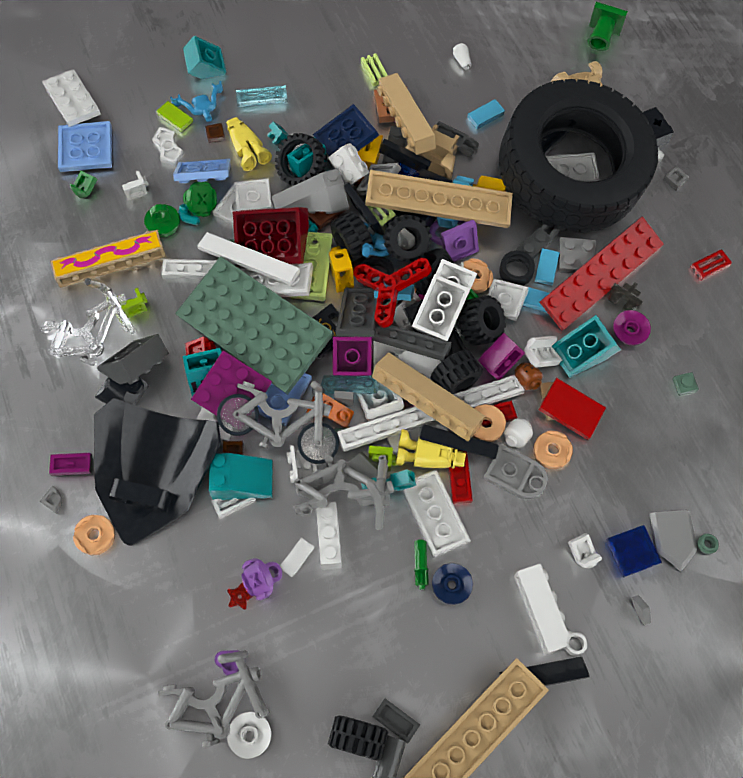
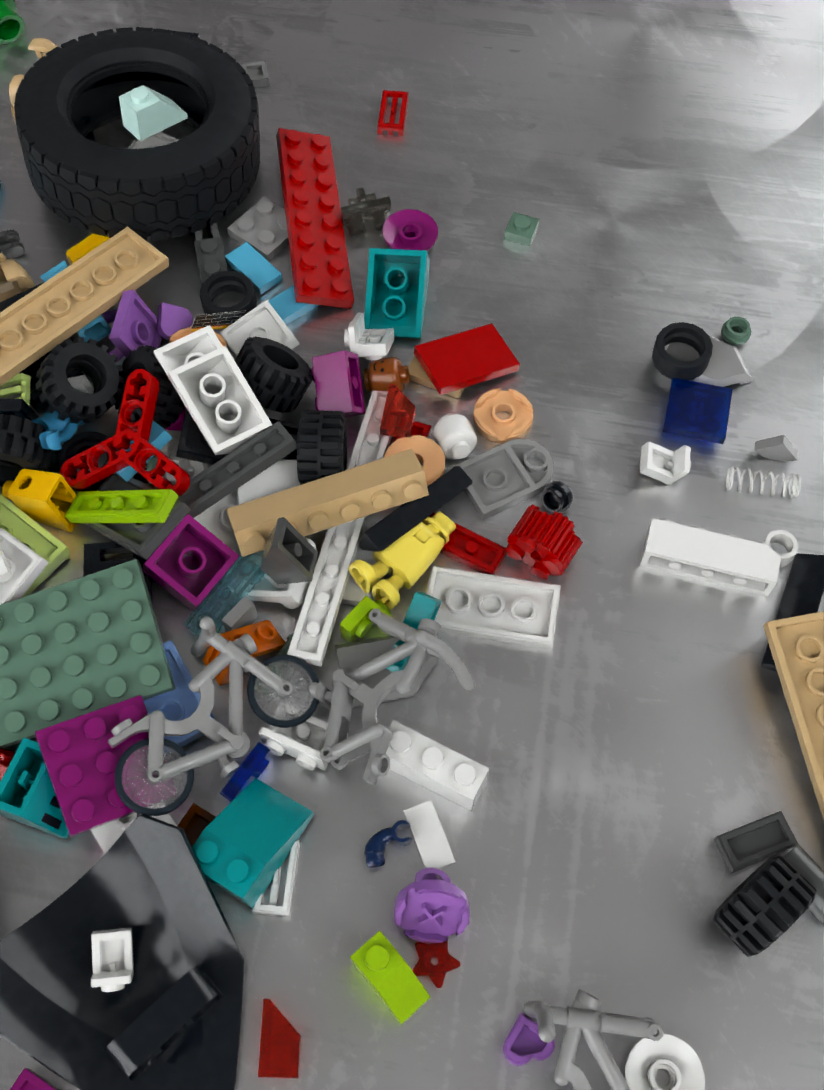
camera: 55 degrees left, 5 degrees down
green piece [414,540,429,590] -> none
dark blue dish [432,563,473,605] -> none
none -> lime tile [65,489,179,523]
none -> white bracket [91,927,134,992]
none -> light aqua slope [119,85,188,141]
none -> medium lavender tile [157,302,193,340]
none -> black sticker [190,310,246,332]
none -> clear blue plate [219,742,270,802]
none -> clear red tile [258,999,301,1079]
none -> dark grey slope [260,517,318,585]
none -> lime slope [350,930,431,1024]
none -> dark blue arm [364,820,412,868]
none -> clear red tile [380,383,416,438]
none -> red brick [505,504,583,580]
none -> black plate [541,481,573,513]
none -> black tyre [652,322,713,381]
none -> white piece [726,466,801,499]

